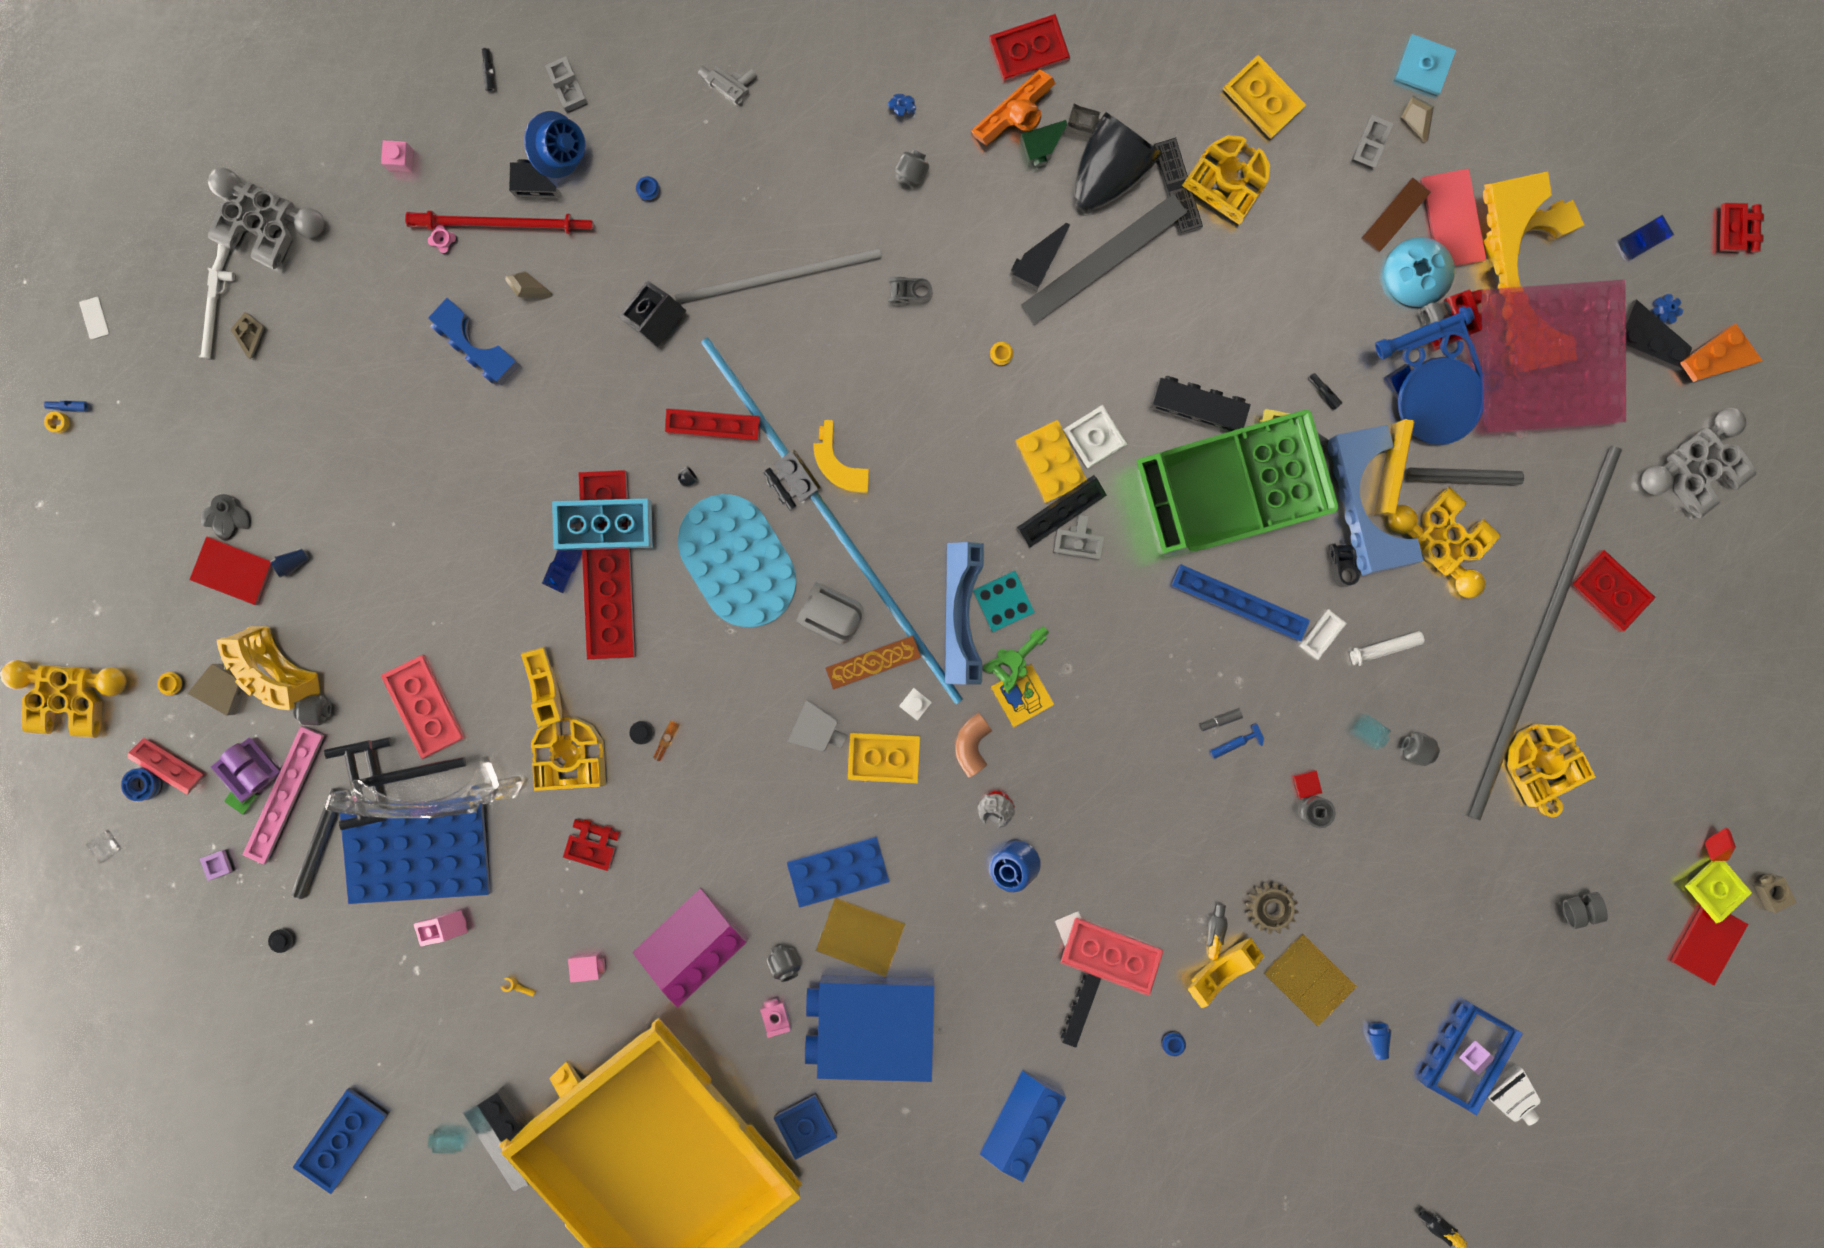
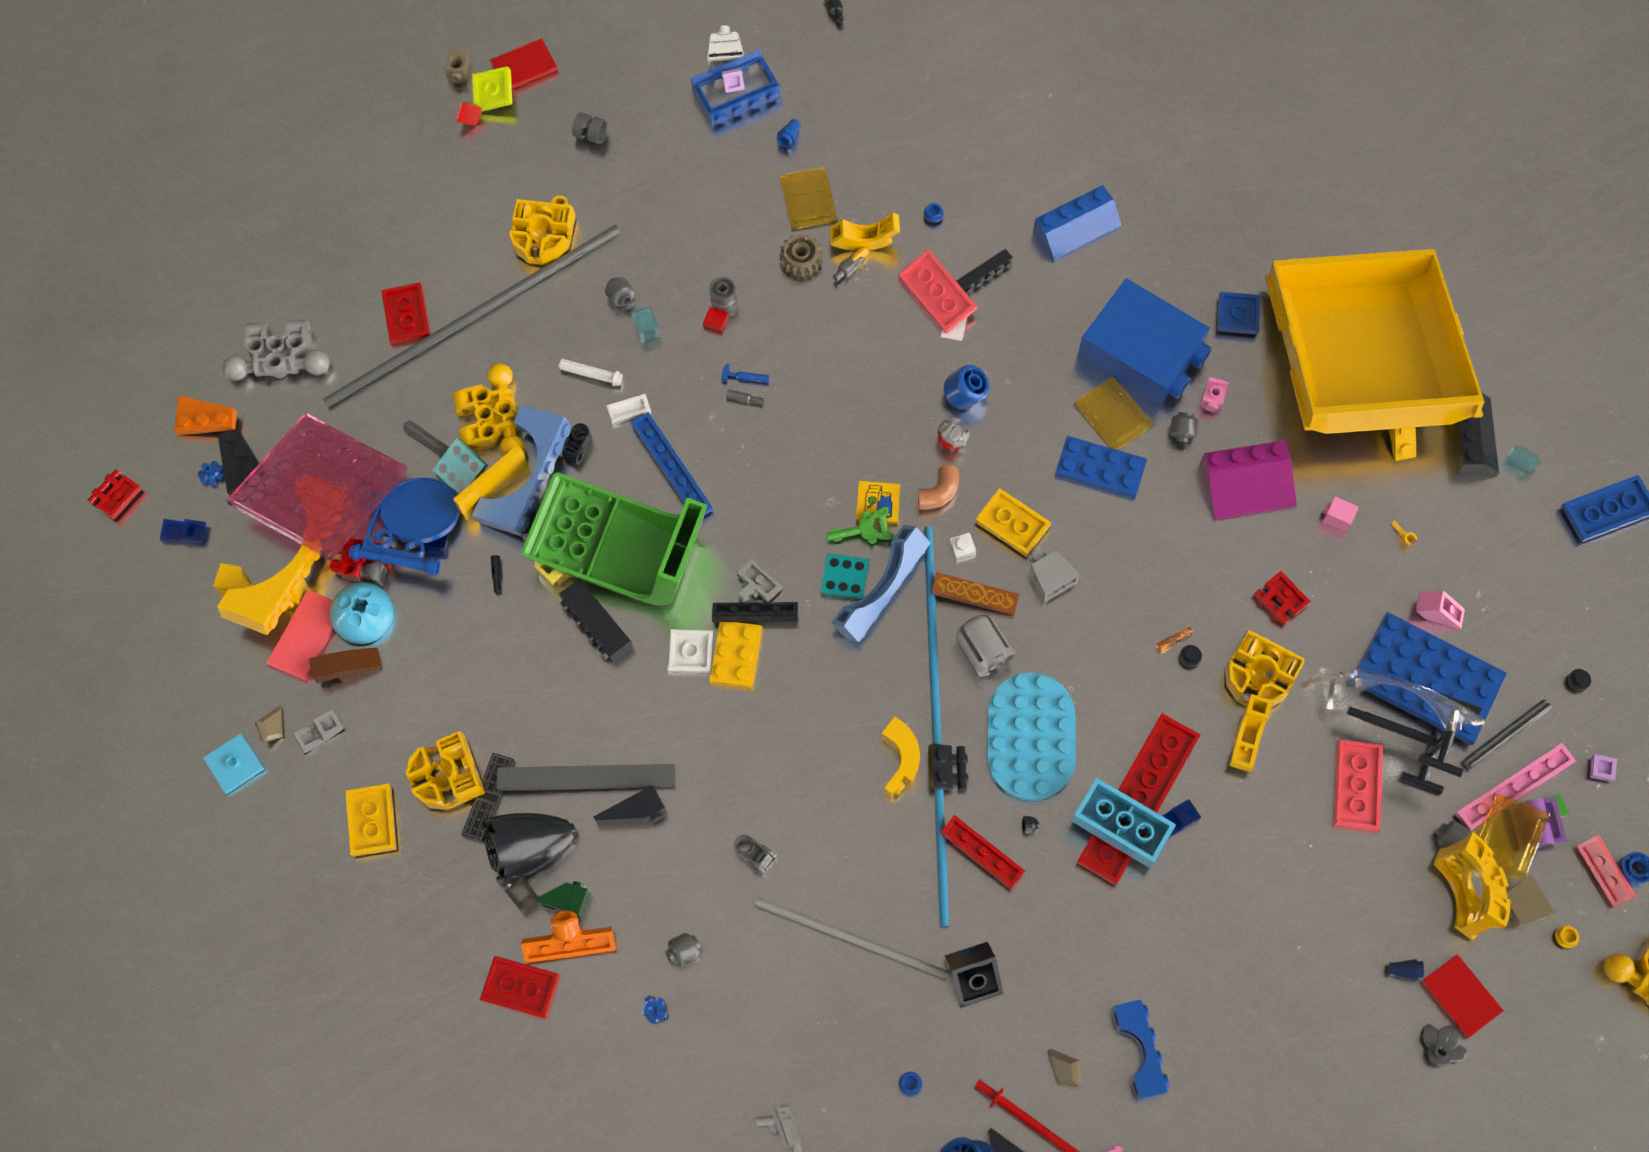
camera: 145 degrees left, 20 degrees down
yellow plate [990,342,1013,365] -> none
none -> teal tile [432,438,488,494]
none -> clear yellow piece [1480,794,1550,881]

